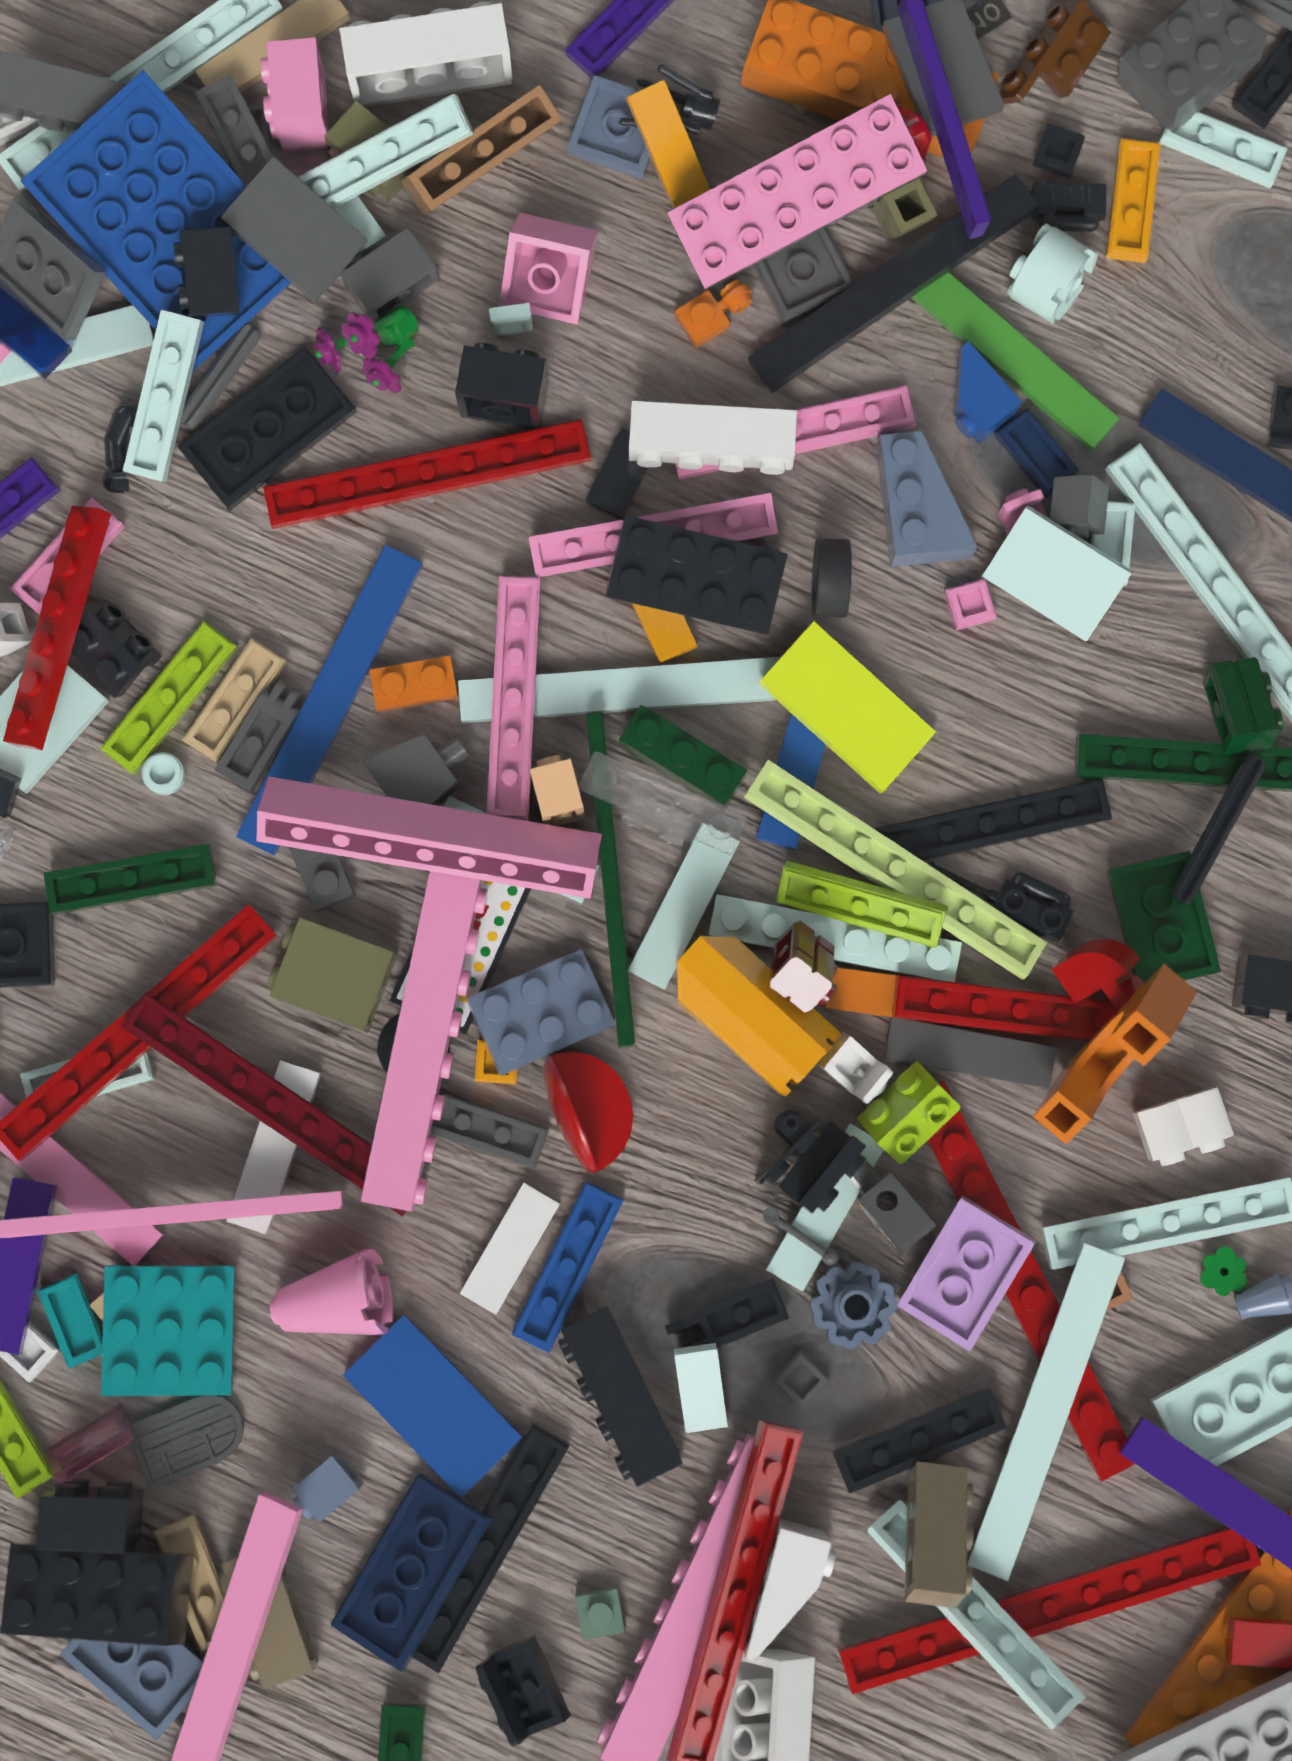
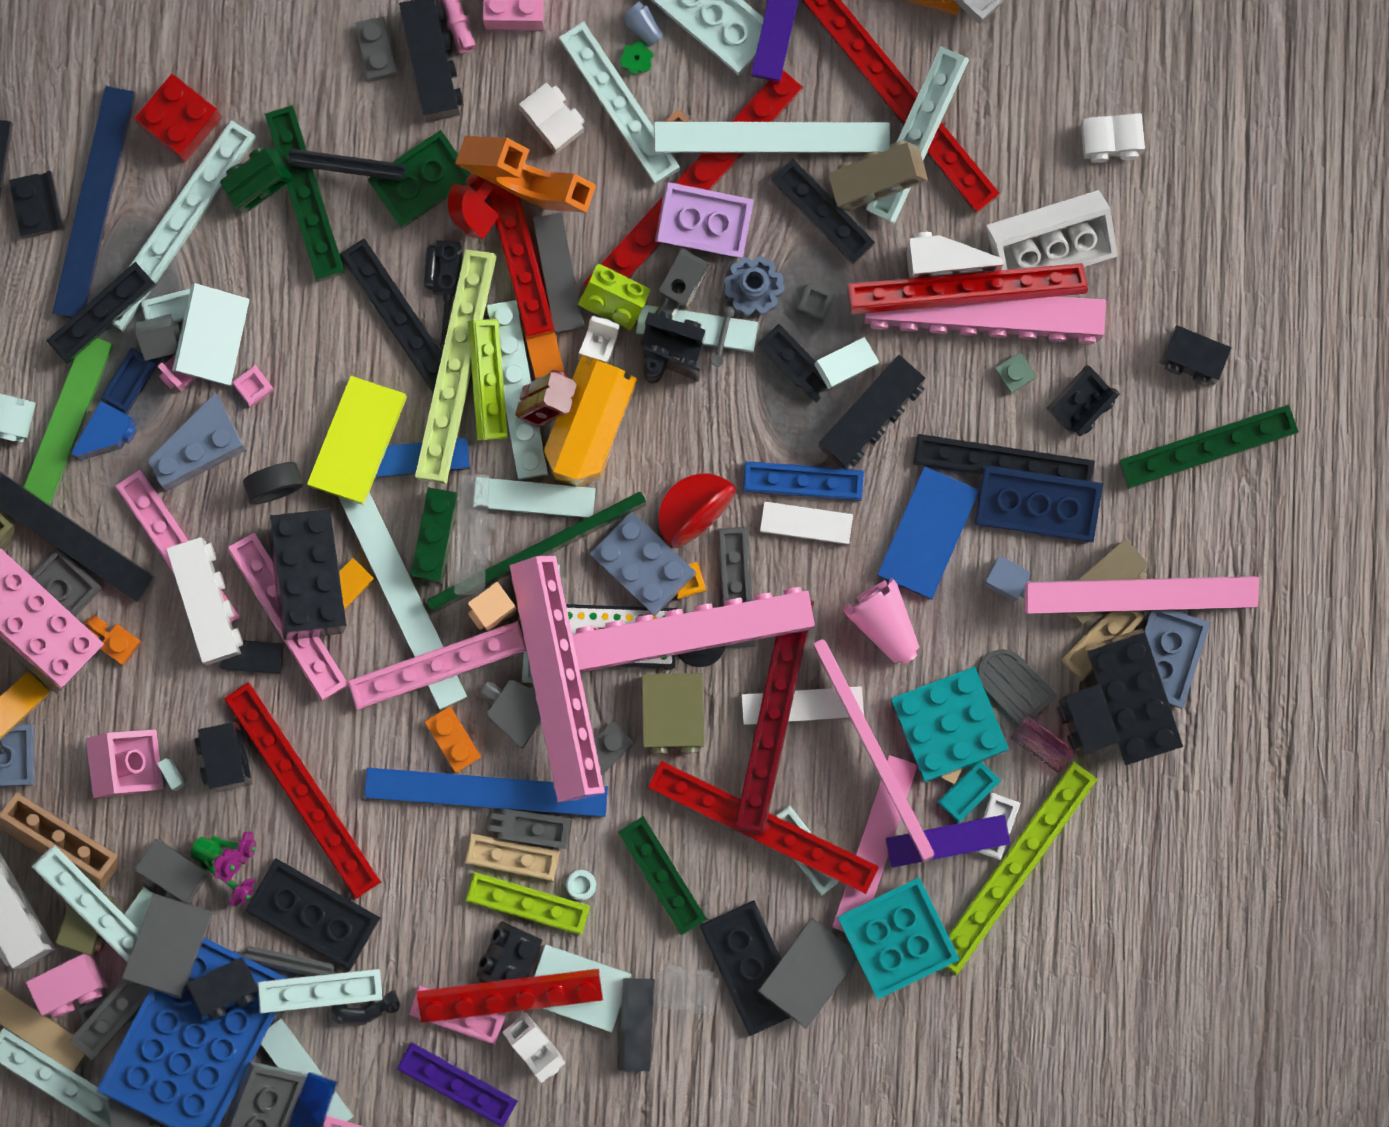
camera: 110 degrees left, 0 degrees up
none -> black tile [46,261,156,364]

